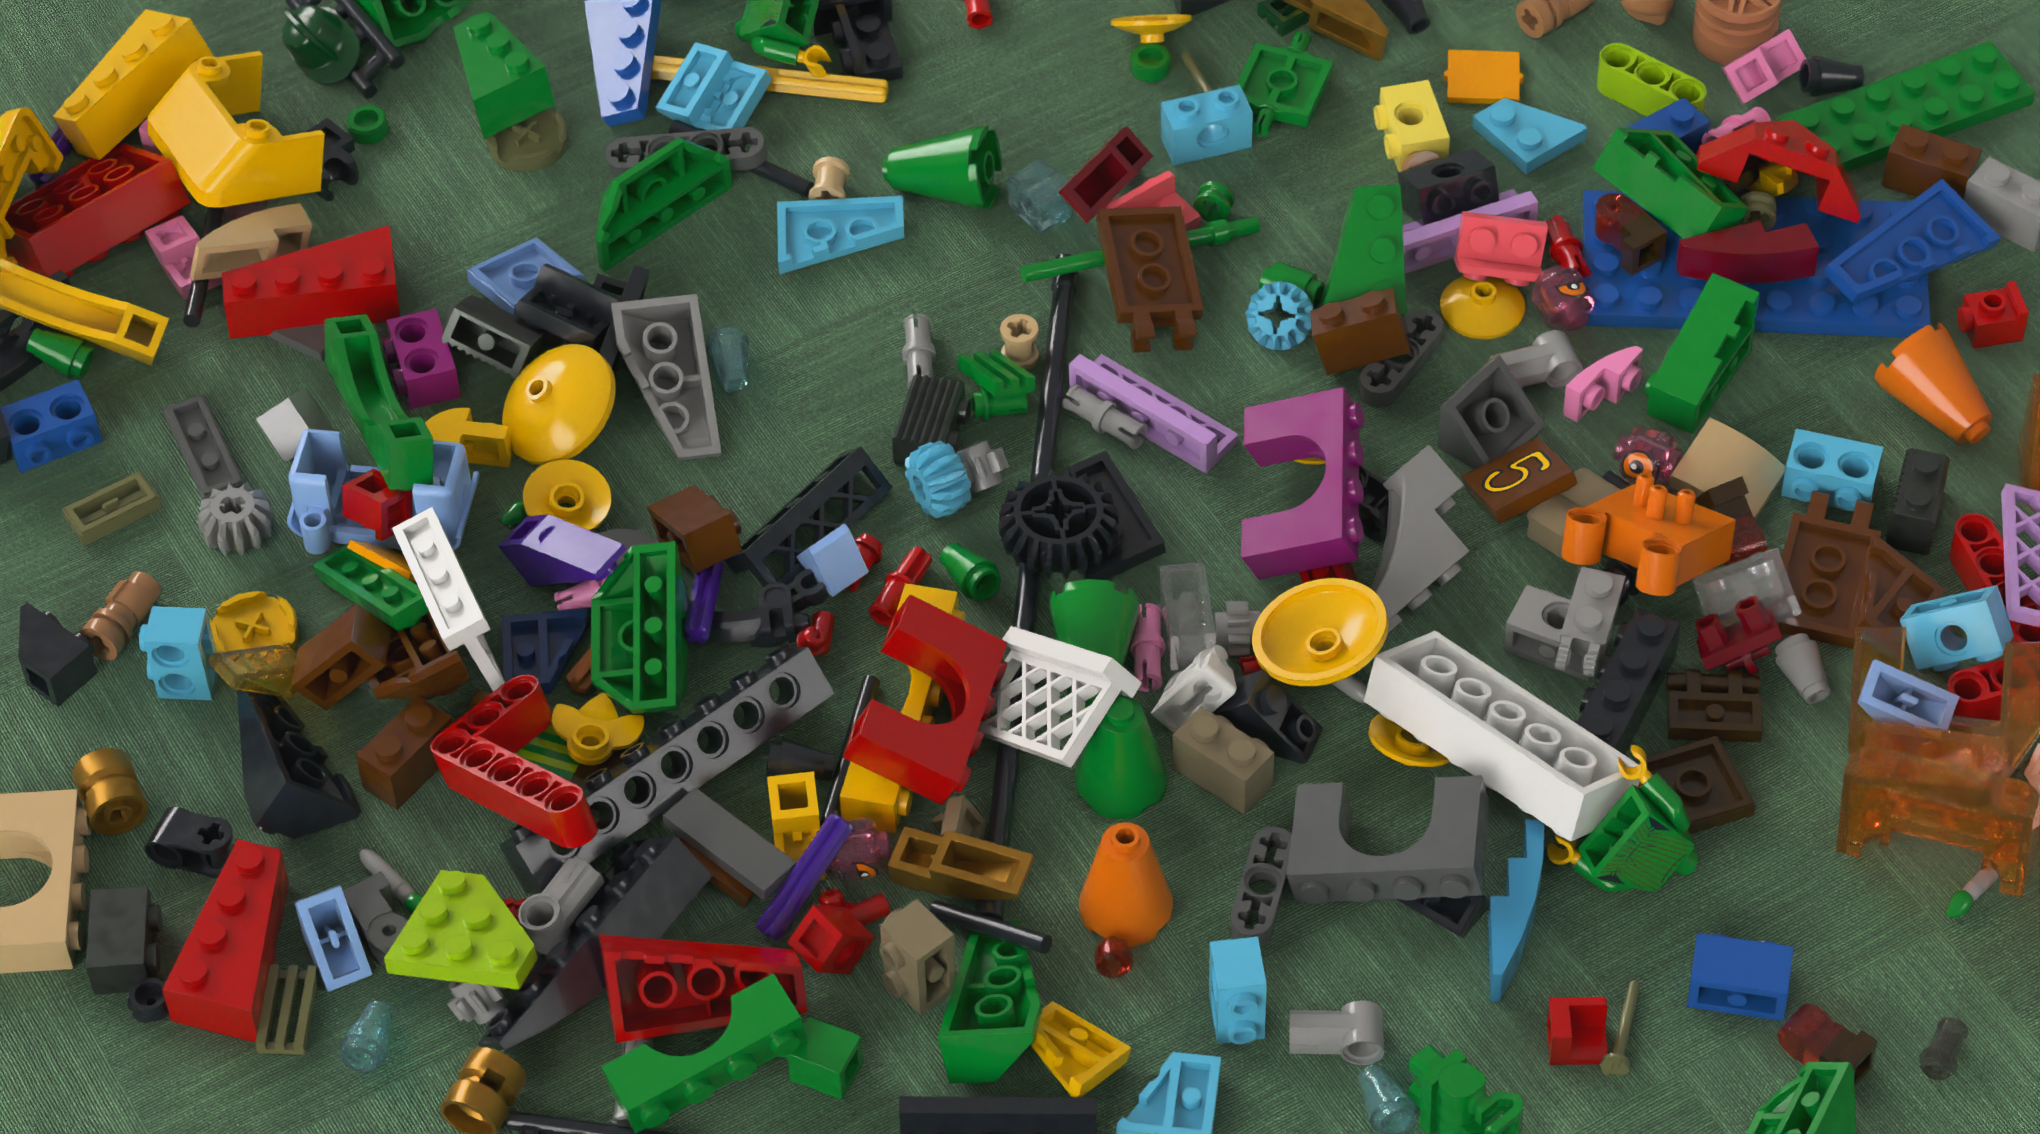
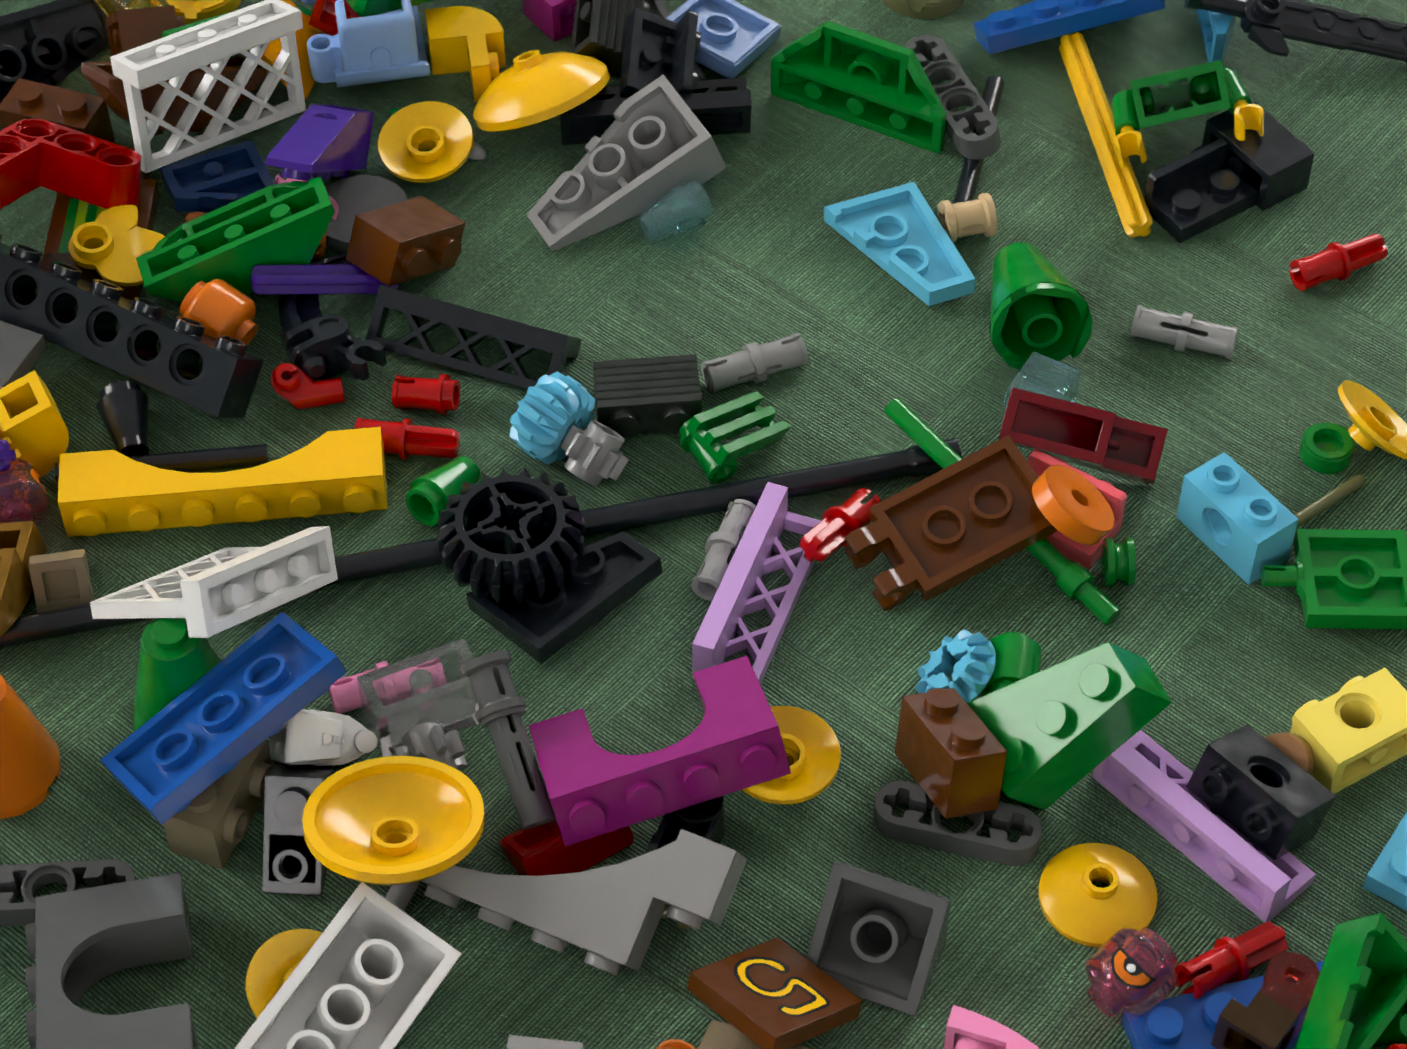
camera: 70 degrees right, 0 degrees up
medium azure slope [655,42,772,131] -> none
light blue slope [796,523,869,597] -> none
red arch [842,594,1008,805] -> none
tan bush [1000,314,1039,369] -> none
green cone [1049,579,1140,708] -> none
coral bracket [1454,211,1548,286] -> none
light grey piece [1489,330,1583,388] -> none
none -> blue plate [100,612,347,825]
none -> orange head [179,279,258,345]
none -> dark grey pin [460,650,556,831]
none -> red axle [799,488,881,562]
none -> orange piece [1032,465,1114,545]
none -> light grey pin [1131,305,1238,359]

